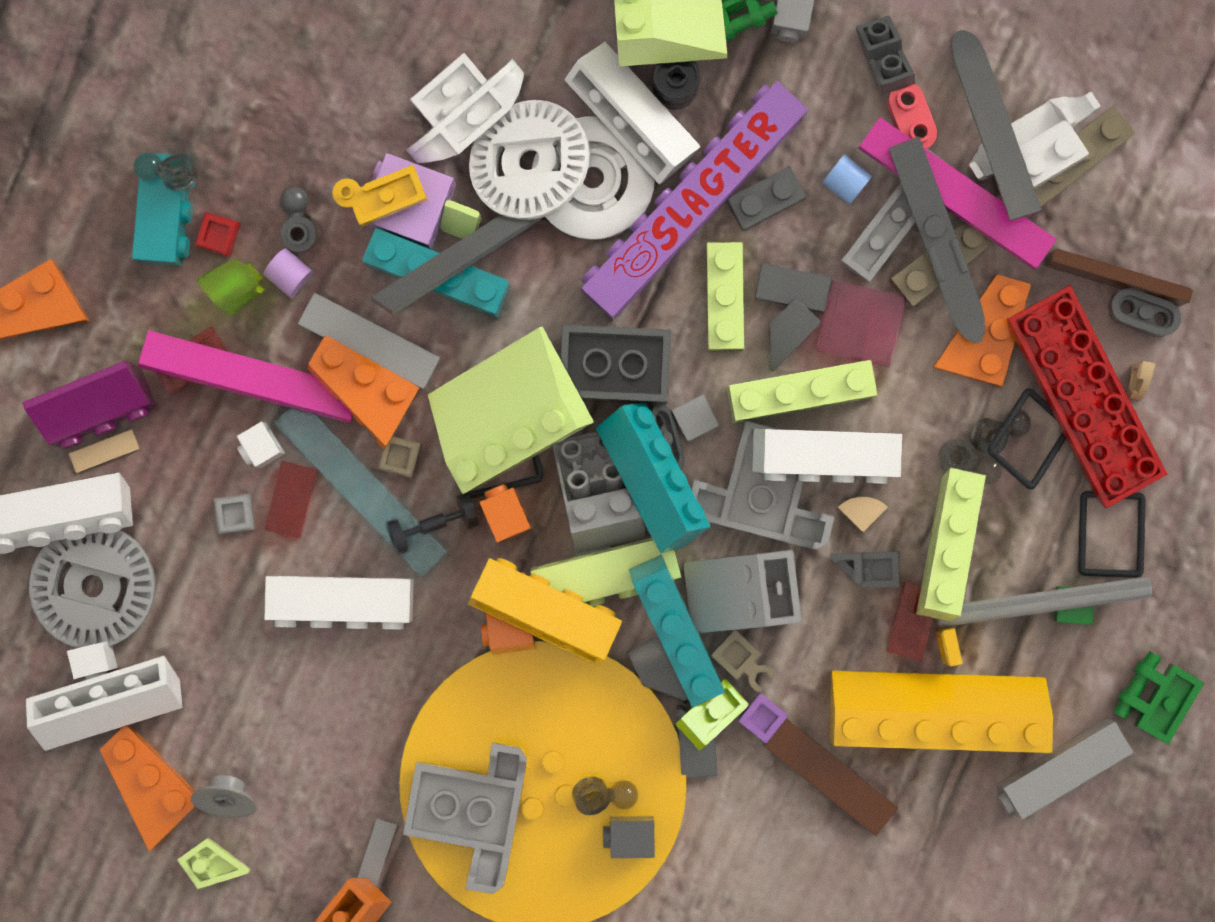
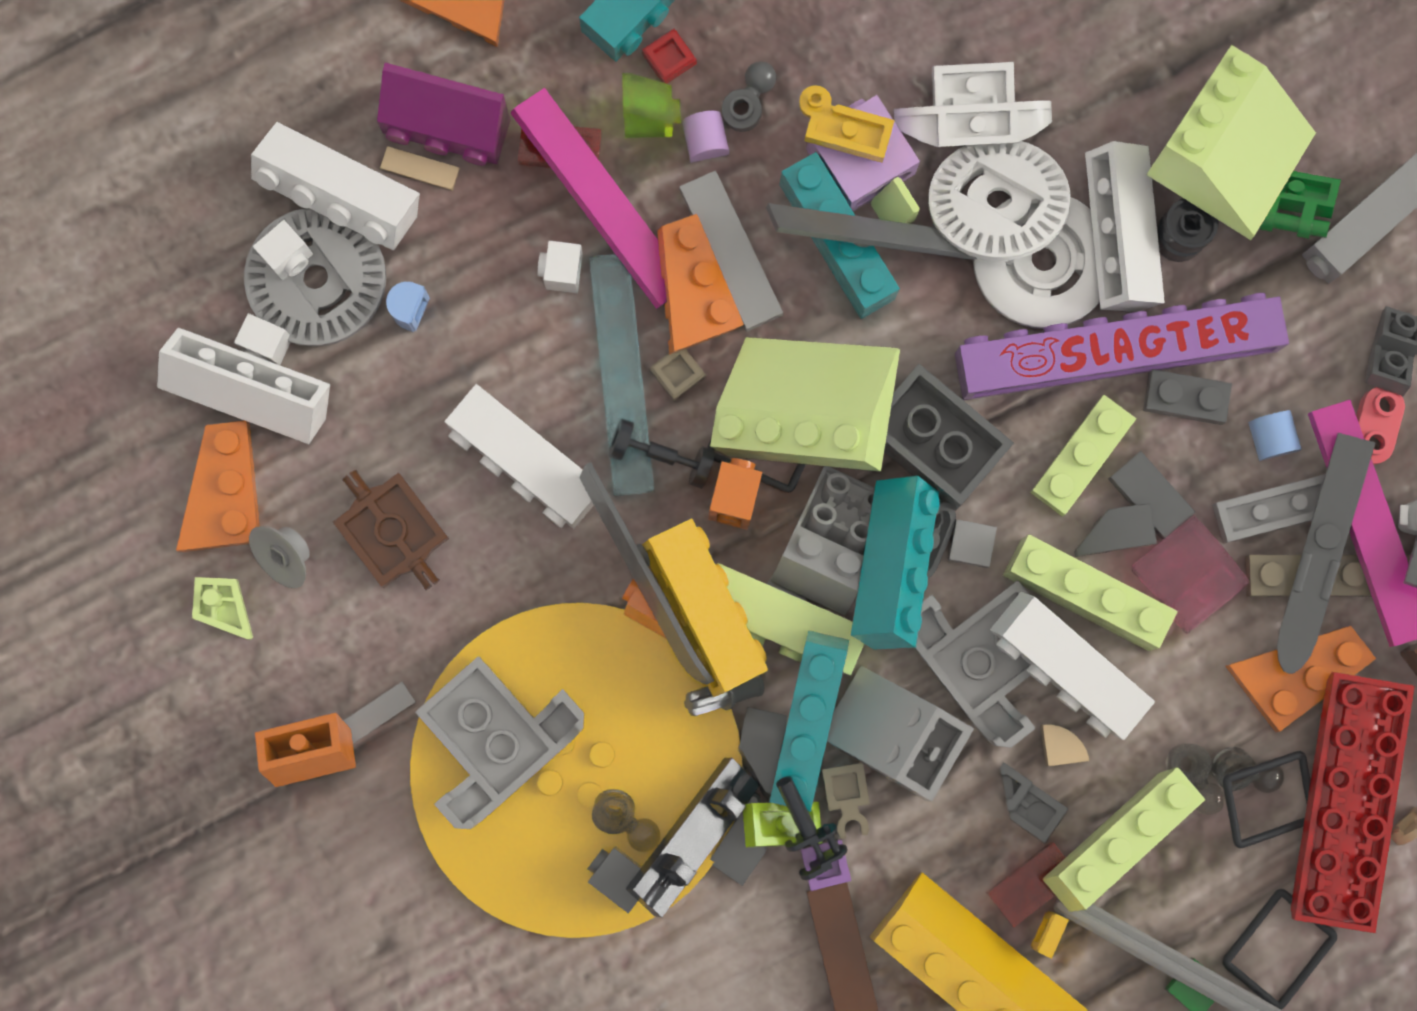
camera: 35 degrees right, 5 degrees down
light grey tile [214,494,256,534] -> none
clear red plate [265,461,318,538] -> none
none -> white plate [253,220,313,281]
none -> reddish brown plate [333,470,449,591]
none -> light blue brick [386,282,430,332]
none -> dark grey piece [579,462,714,685]
none -> hinge [626,758,760,918]
none -> dark grey axle [684,675,765,716]
none -> black piece [776,776,848,880]

